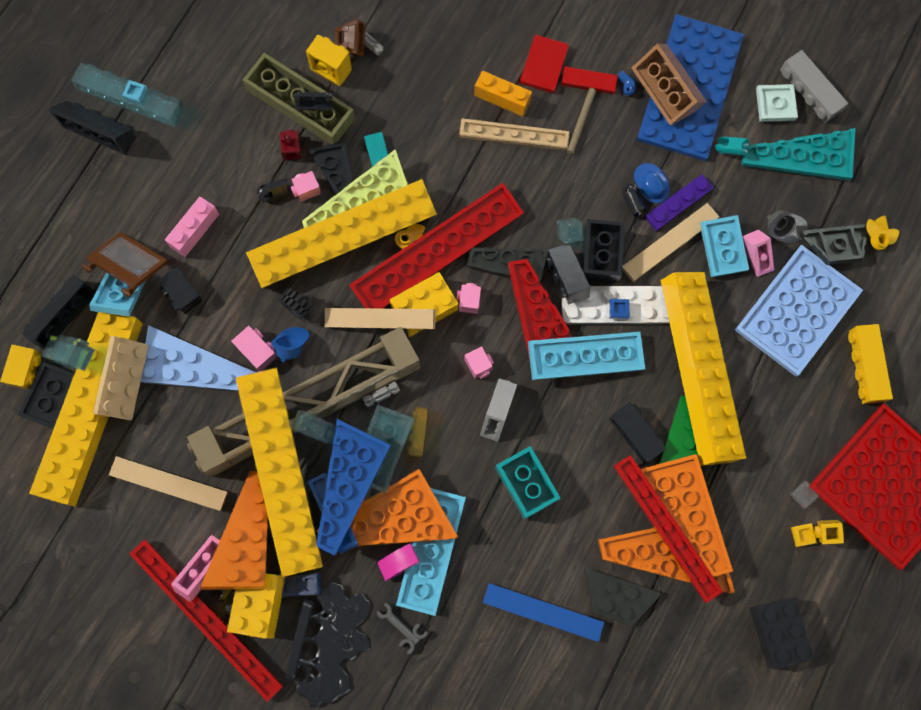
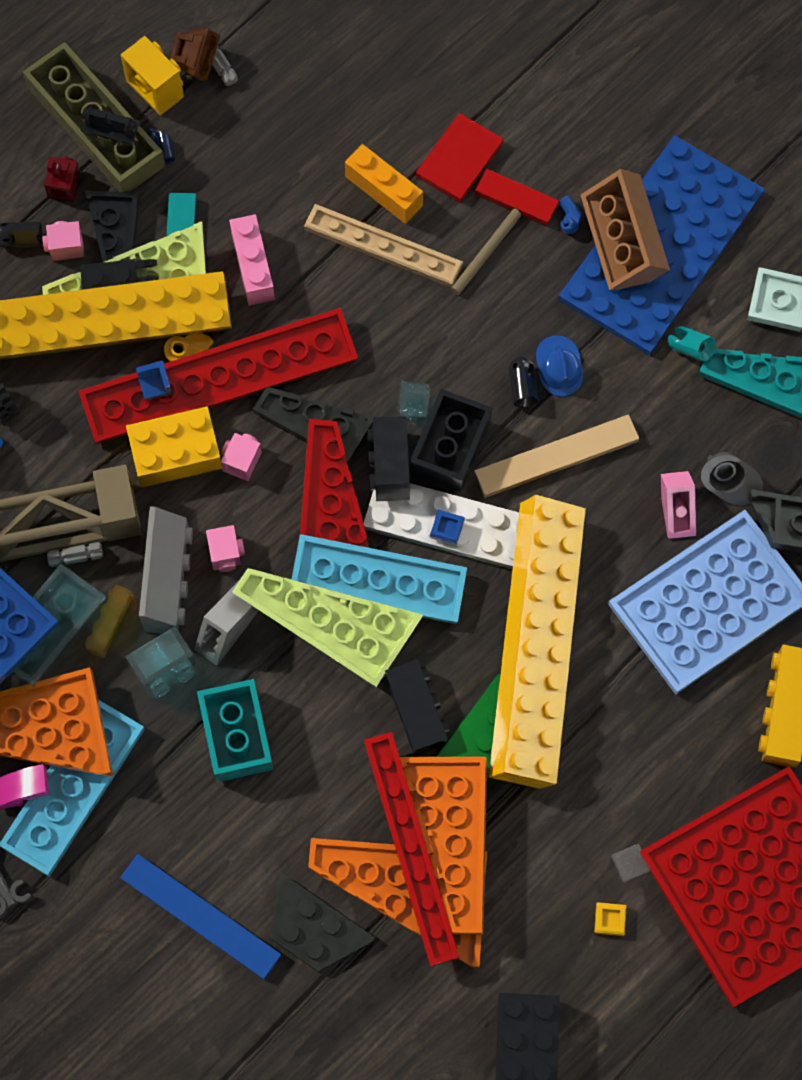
camera: 20 degrees right, 5 degrees down
tan tile [325,308,435,329] -> none
dark purple plate [645,174,714,232] -> none
medium azure plate [700,215,749,277] -> none
yellow brick [814,520,844,544] -> none
none -> black hinge [80,259,159,290]
none -> clear light blue brick [125,626,198,699]
none -> blue panel [136,360,172,401]
none -> light grey slope [139,507,193,634]
none -> dark blue arm [145,129,175,163]
none -> bright pink brick [229,214,275,306]
none -> yellowish green wing [232,568,423,687]

